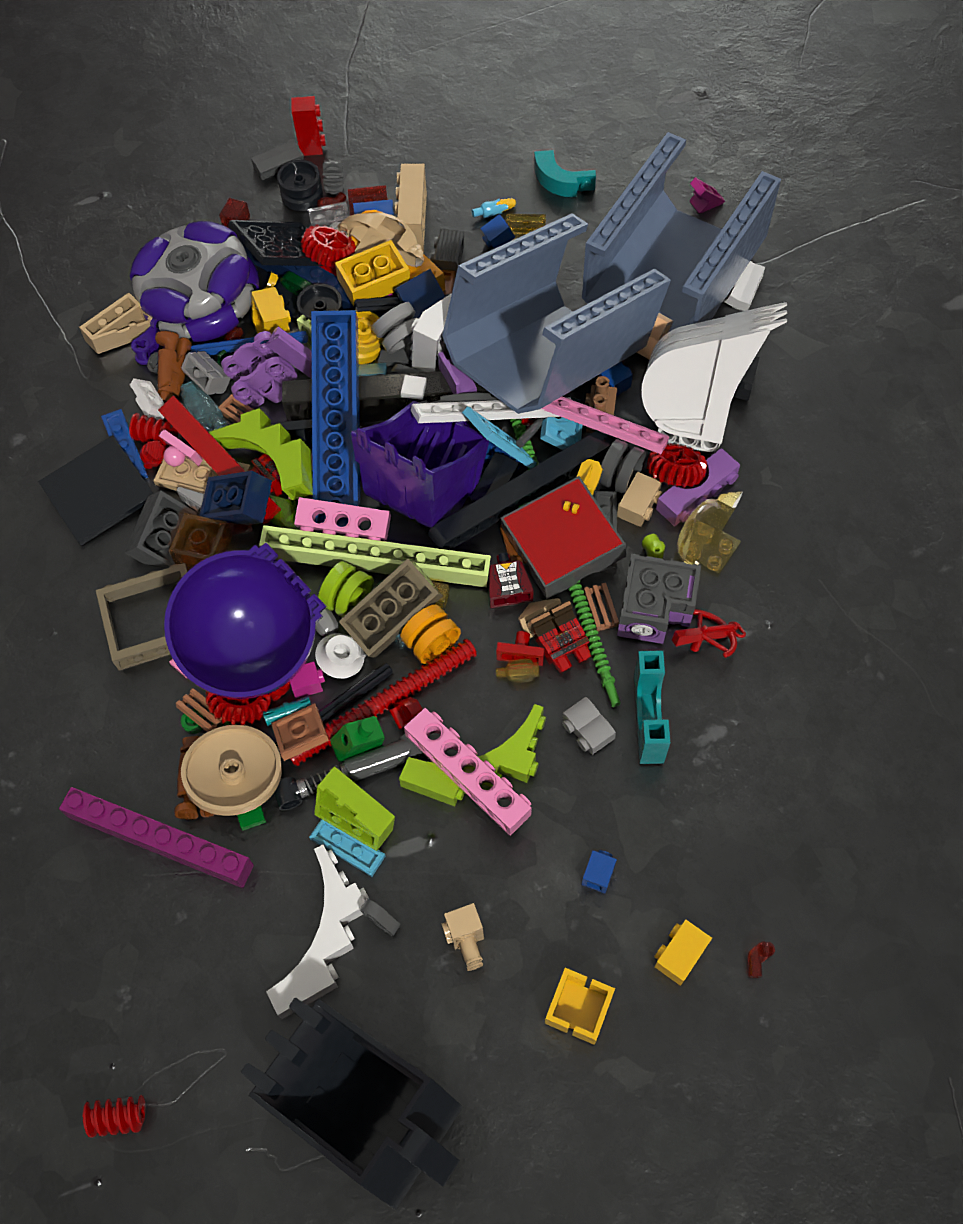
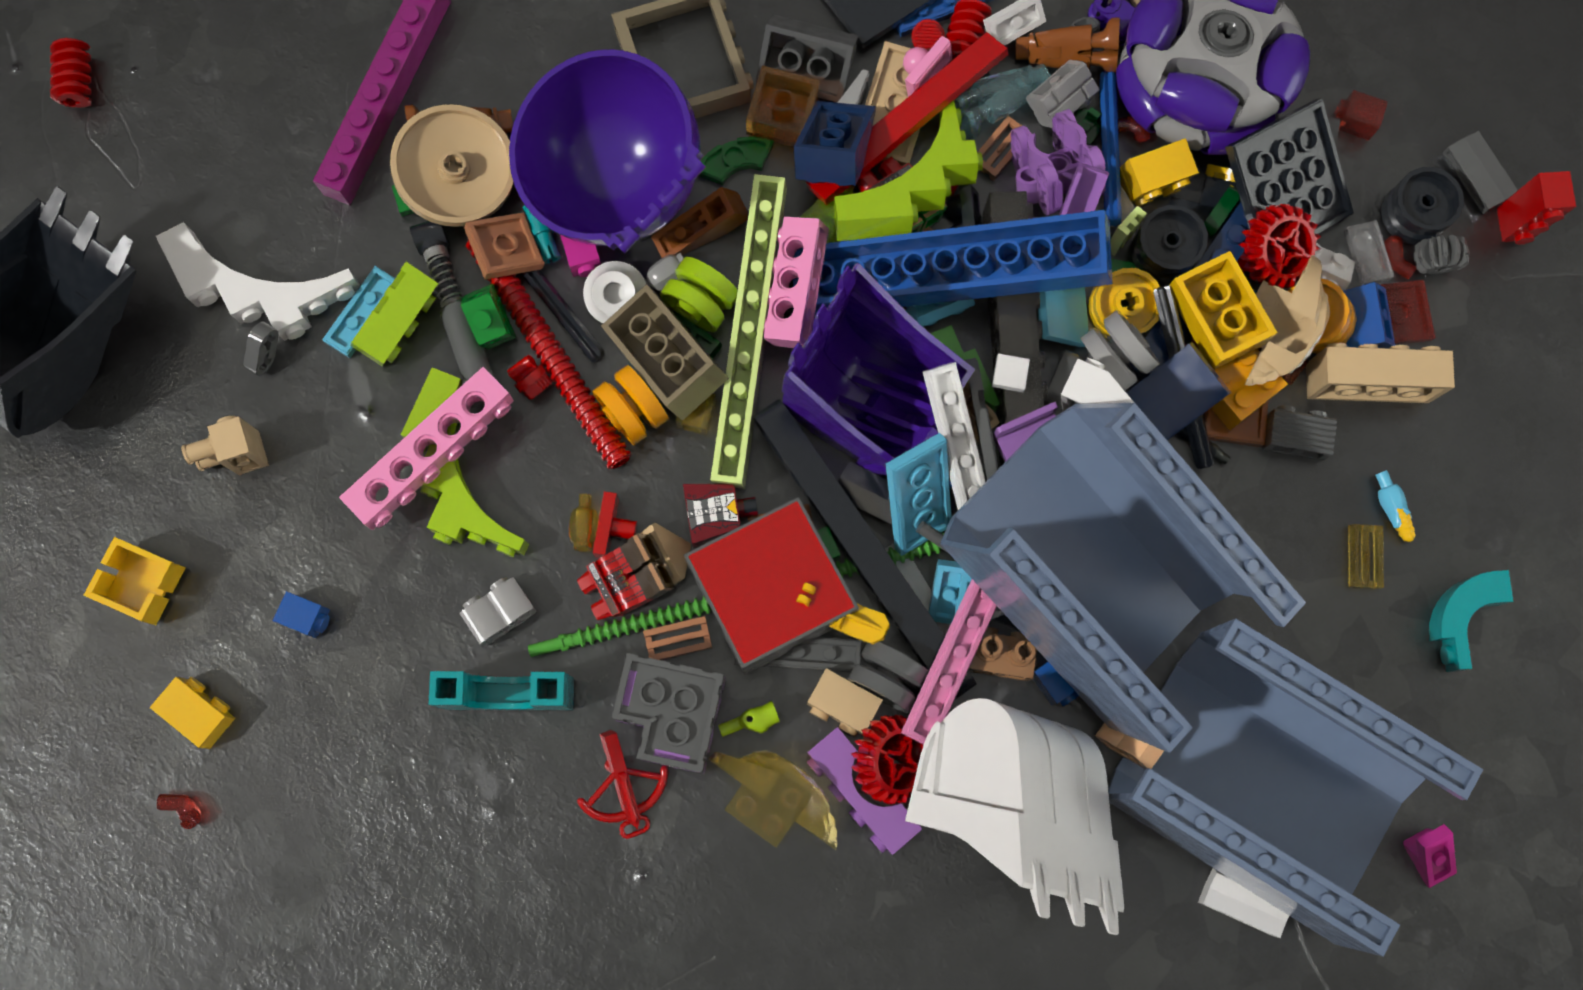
camera: 85 degrees right, 15 degrees up
blue brick [480,214,515,249] -> none

